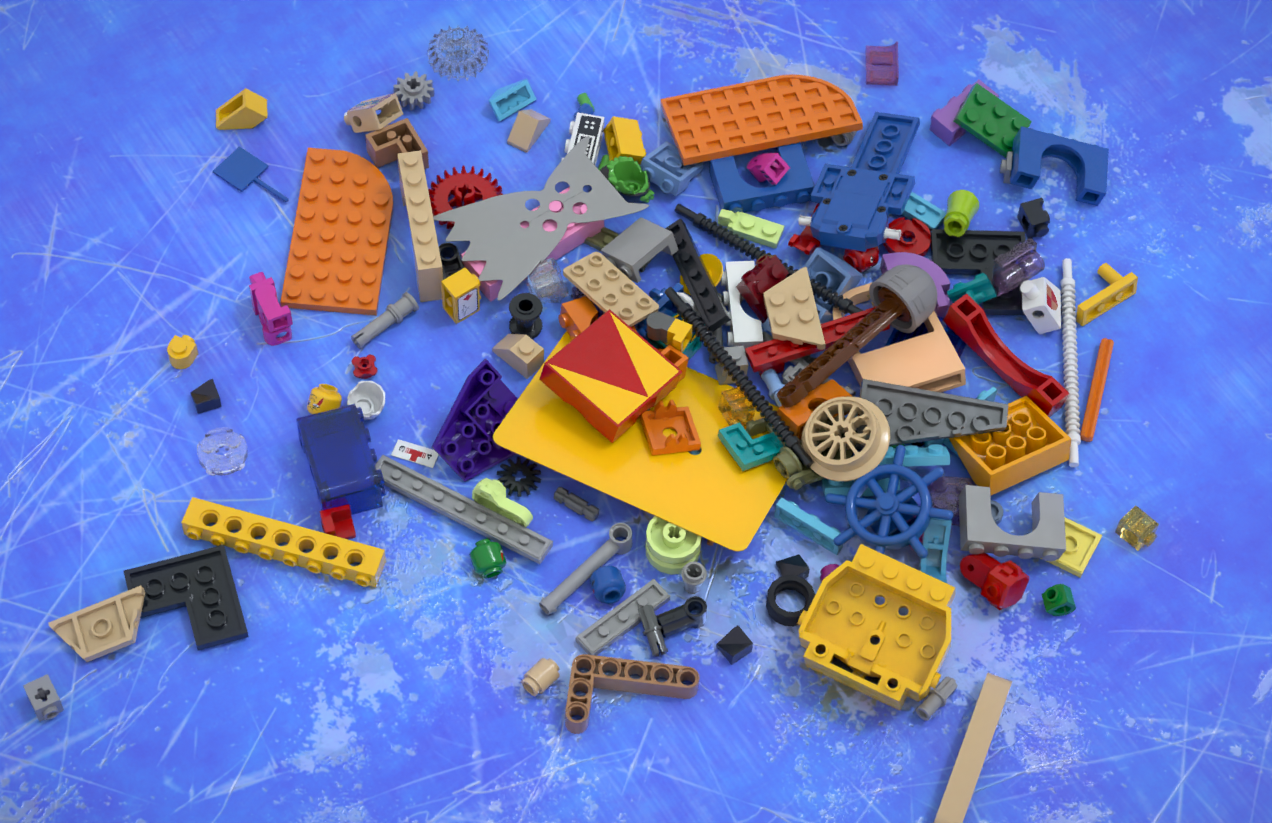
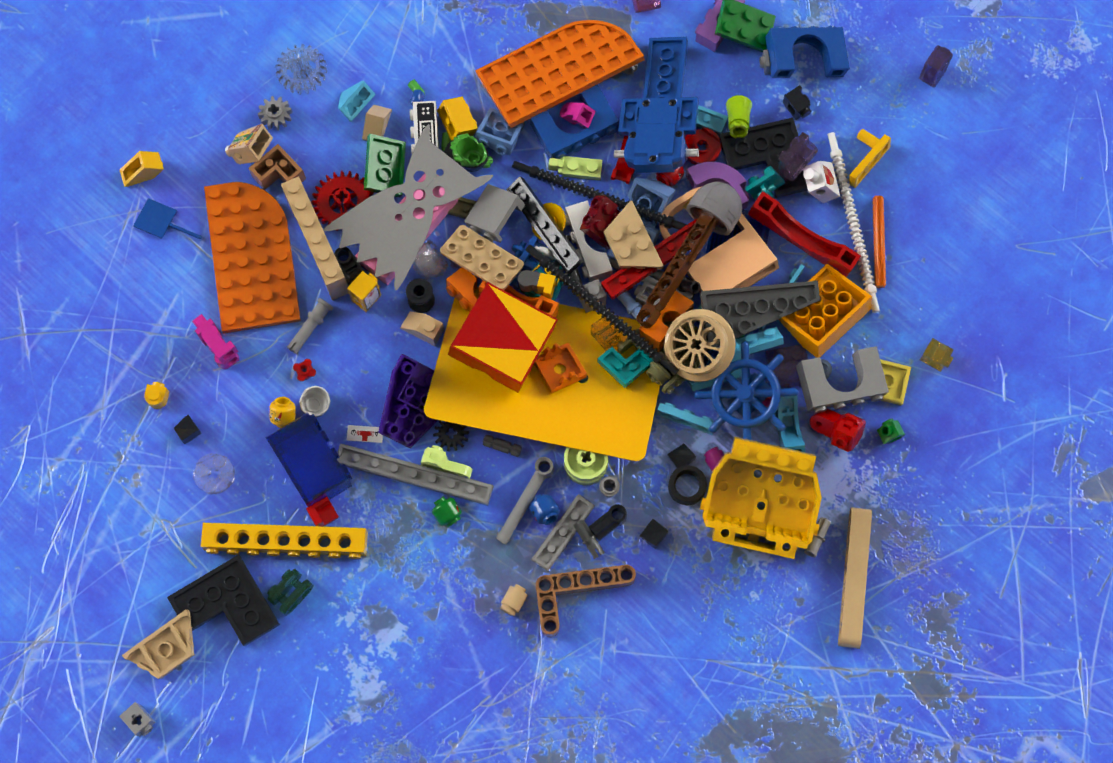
camera: 10 degrees left, 15 degrees up
none -> clear green brick [267,569,314,616]
none -> green plate [364,134,406,198]
none -> black pin [667,276,701,294]
none -> clear purple brick [919,45,953,87]

